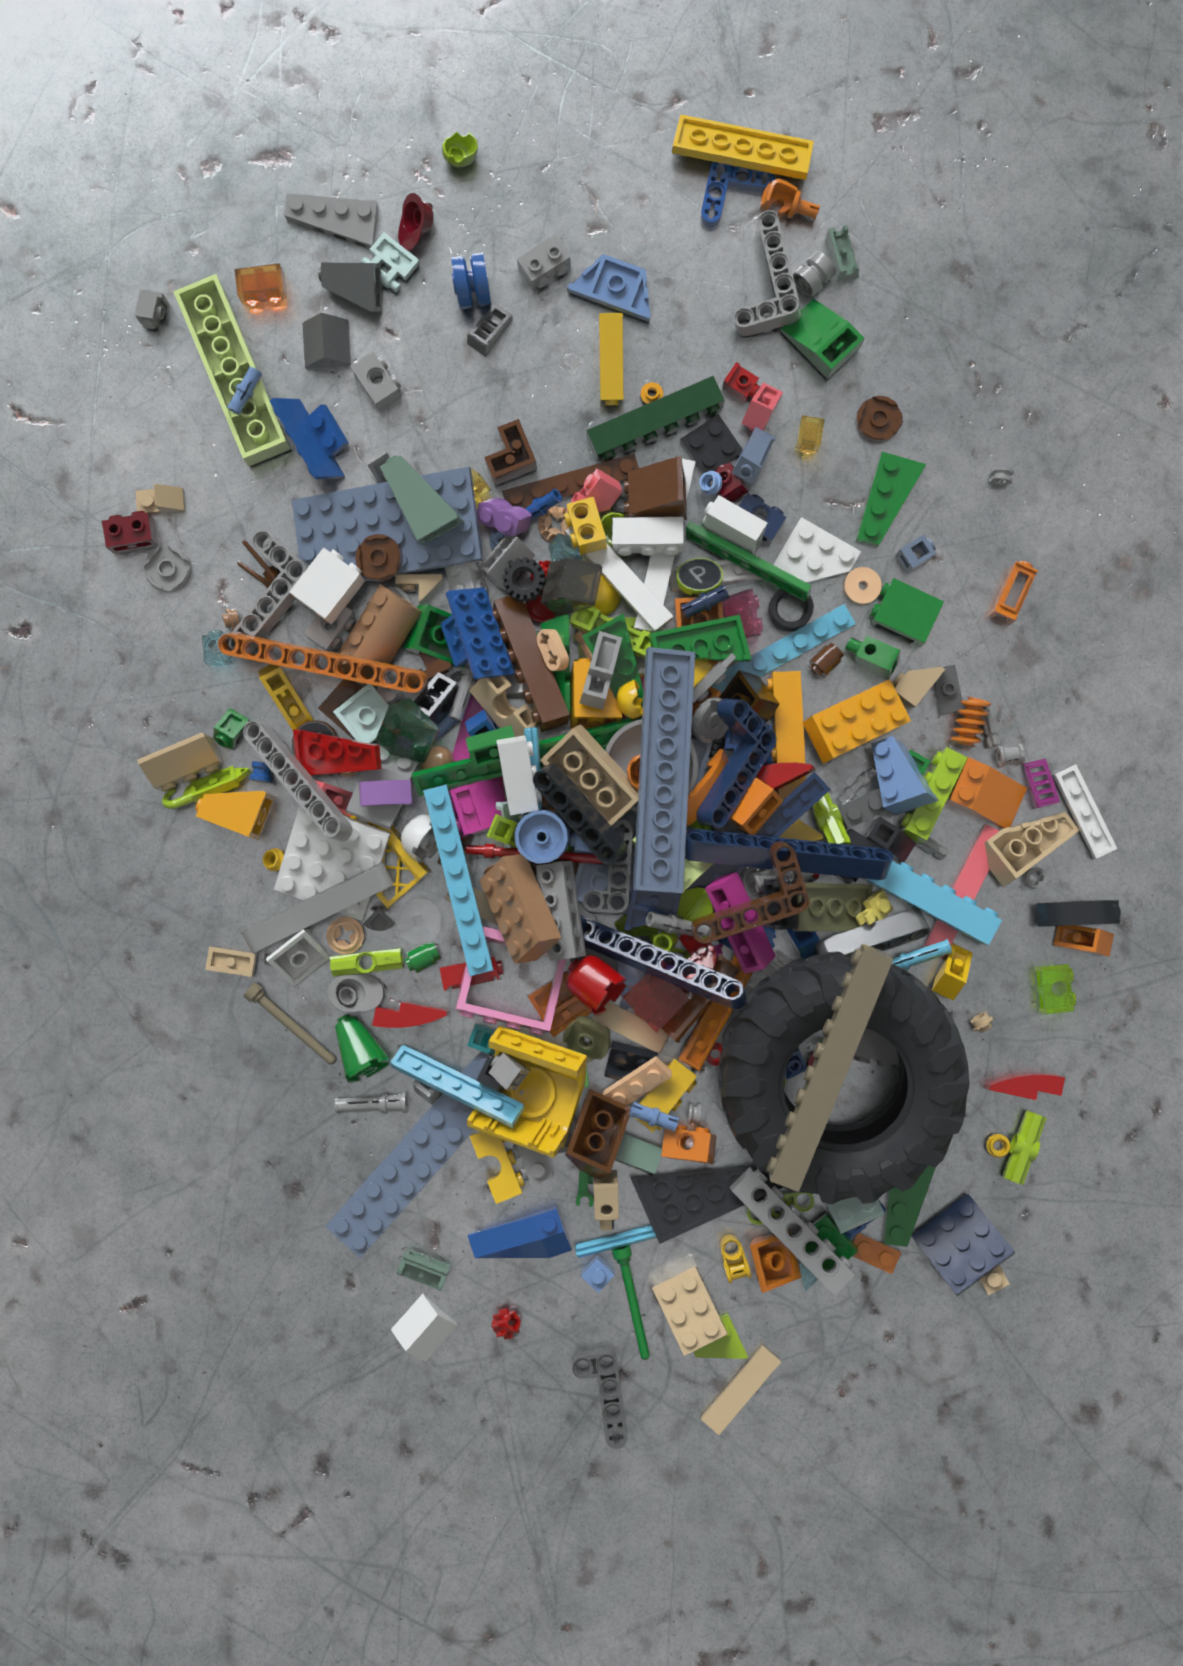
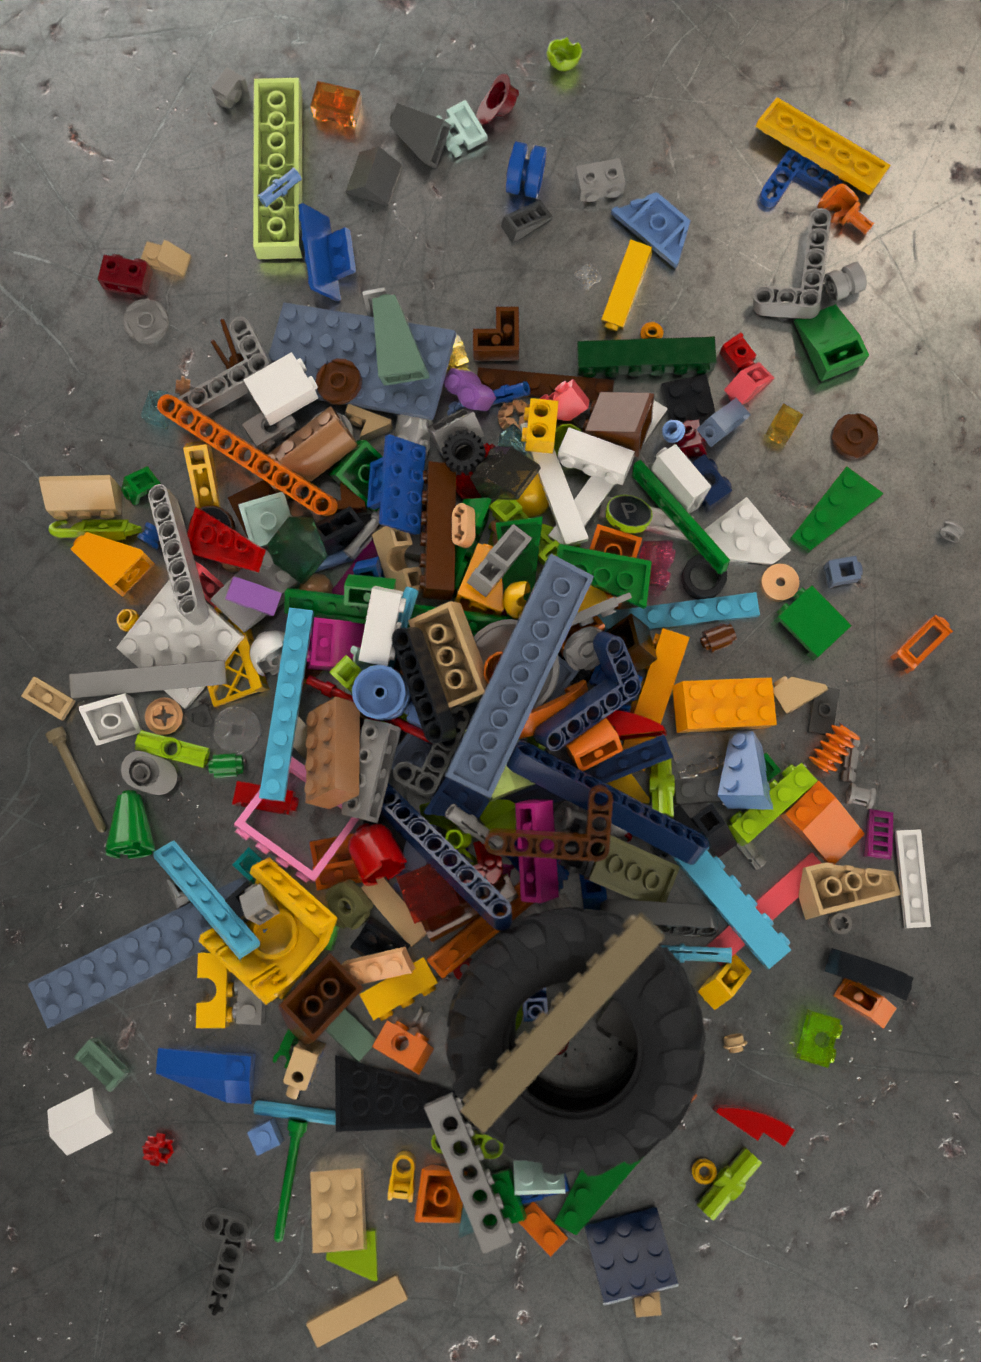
camera: 20 degrees right, 5 degrees down
light grey wing [284,193,378,248] -> none
light grey pin [335,1092,408,1114] -> none
light grey brick [350,352,401,411] -> none
red slope [372,1002,449,1028] -> none
medium blue pin [629,1102,679,1132] -> none
dark blue pin [681,585,730,619] -> none
sand green hinge [825,225,860,282] -> none
green torso [845,636,901,680] -> none
light yellow plate [856,890,894,926] -> none

